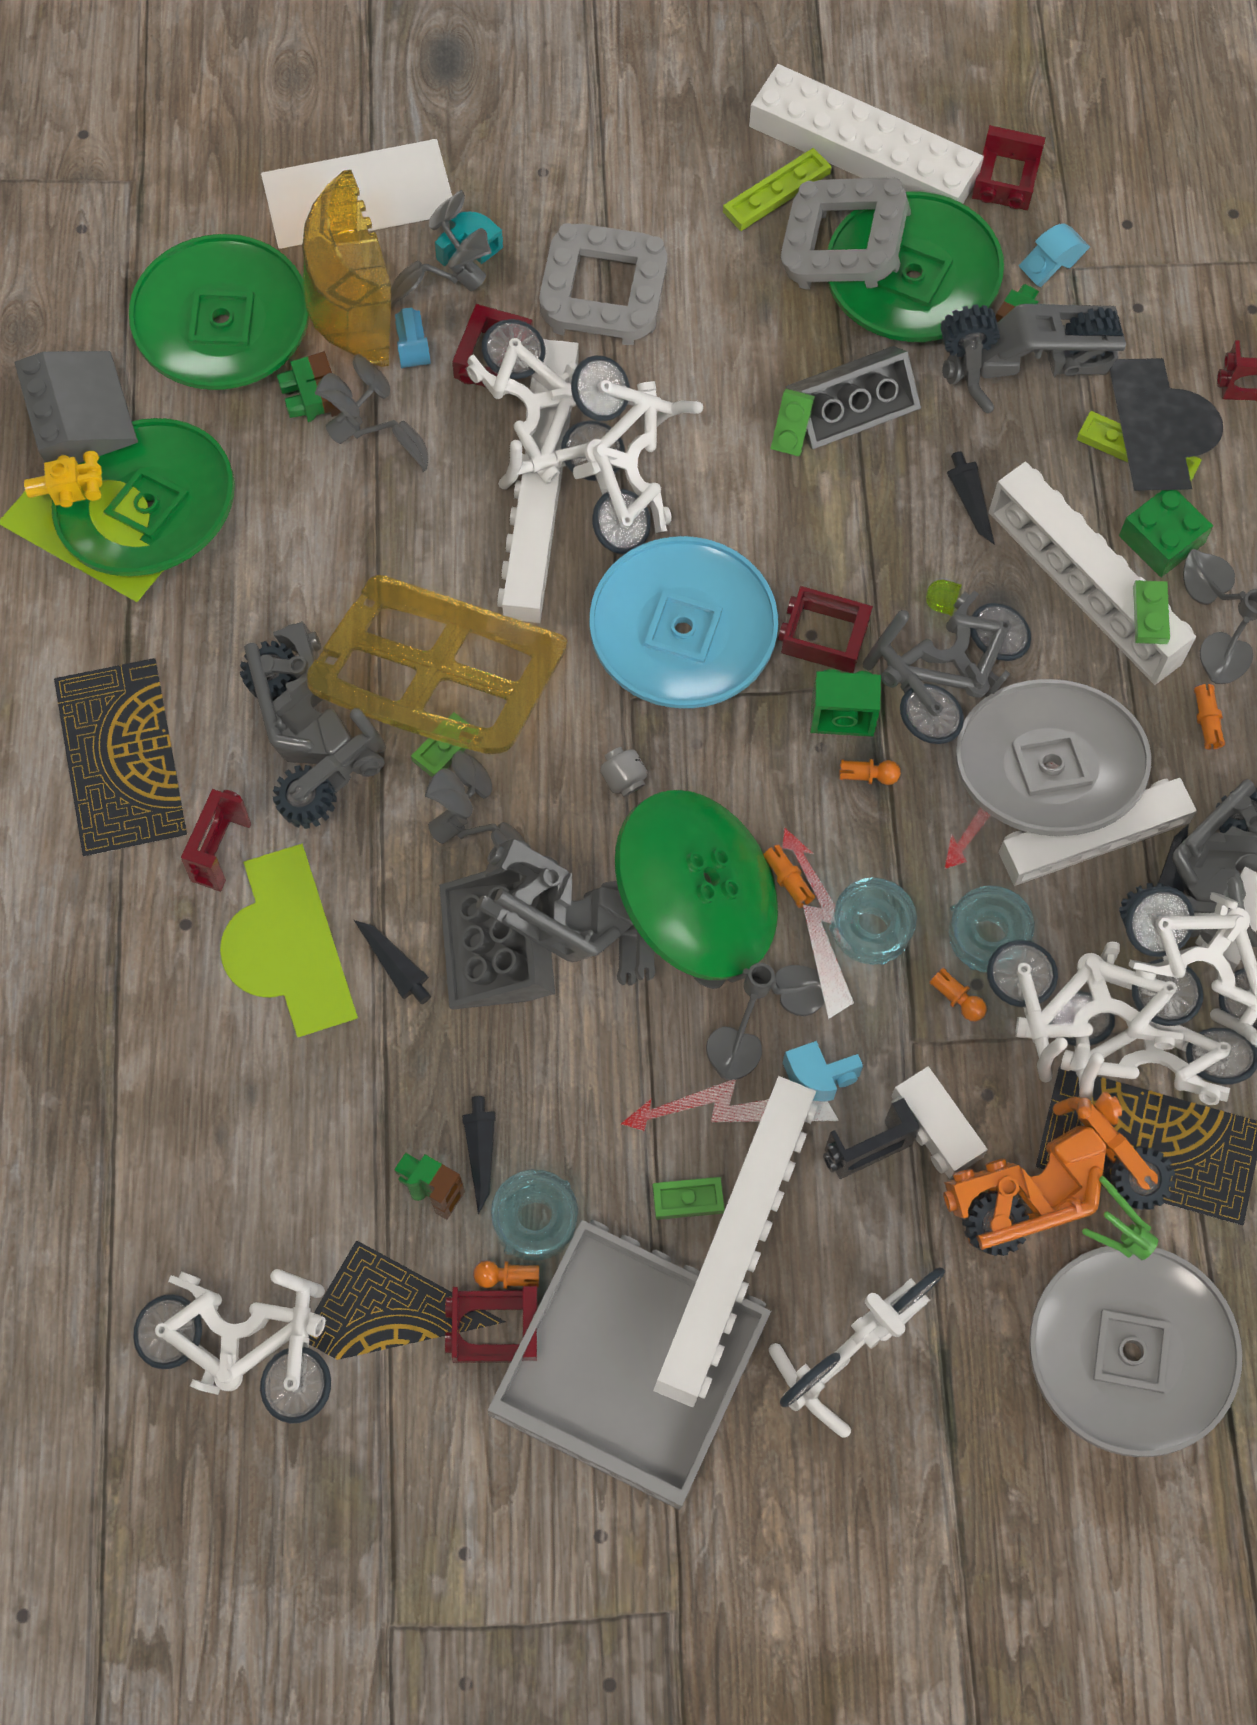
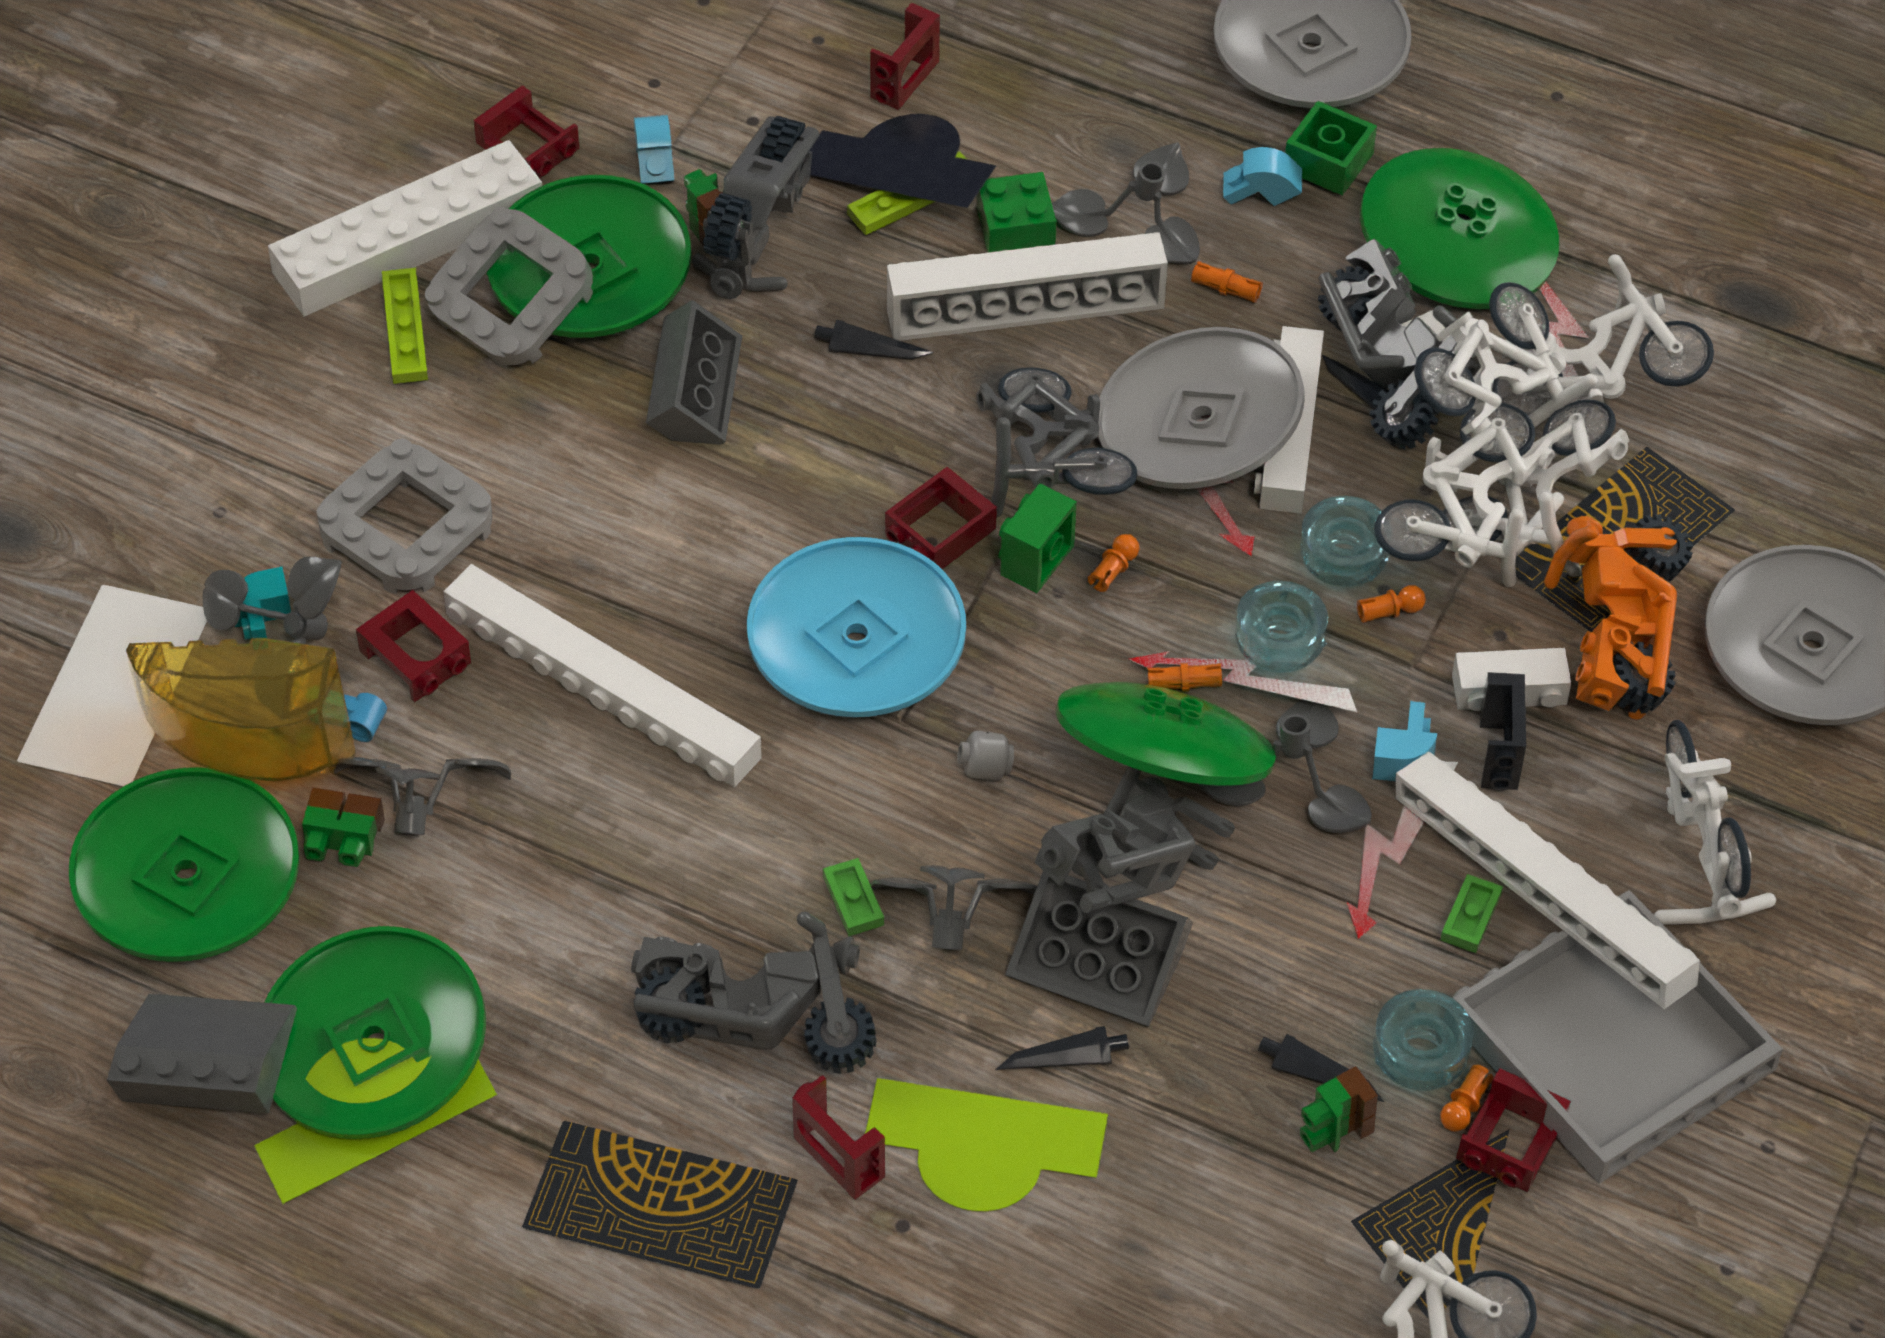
camera: 60 degrees left, 15 degrees down
yellow piece [24,451,102,507] -> none
clear yellow window [306,575,568,754] -> none
white piece [467,319,625,489] -> none
piece [571,355,703,554] -> none
bright green plate [770,389,815,457] -> none
clear neon green tile [926,580,962,616] -> none
bright green plant [1082,1176,1158,1261] -> none
bright green plate [1133,580,1170,644] -> none

